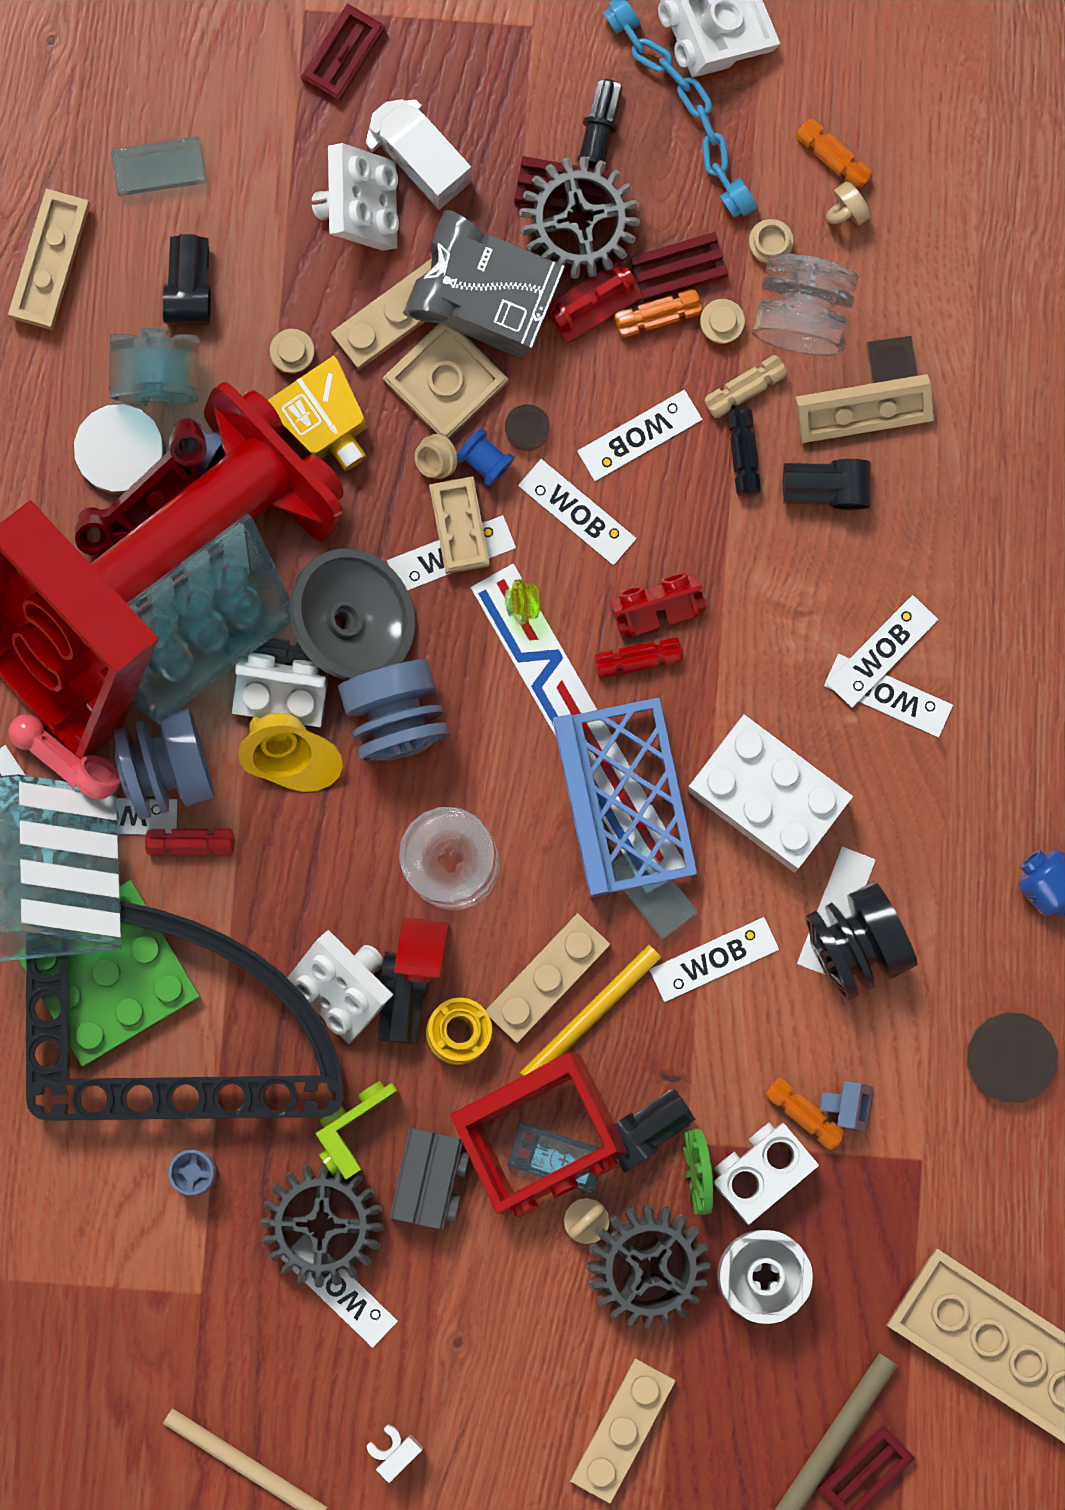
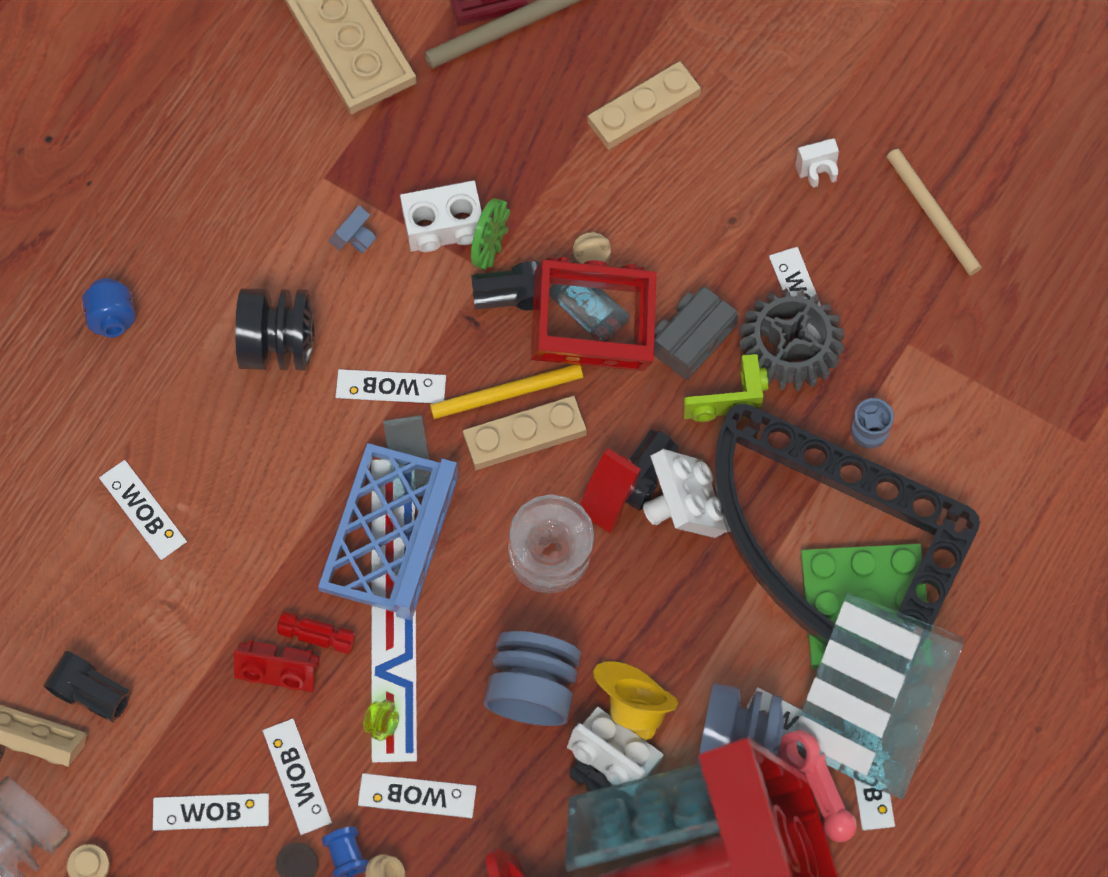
camera: 150 degrees left, 15 degrees down
red axle [145,829,235,856] -> none
dark grey dish [289,548,415,680] -> none
yellow wheel [426,998,492,1065] -> none
tan plate [429,477,490,574] -> none
dark grey gear [586,1203,711,1329] -> none
white brick [687,714,853,873] -> none
tan axle [704,355,787,418] -> none
white brick [717,1230,813,1324] -> none
black axle [728,408,761,496] -> none
orange axle [765,1078,845,1150] -> none
white sticker [797,846,876,975] -> none
white sticker [826,595,939,707] -> none
clear smoke tile [966,1012,1058,1103] -> none

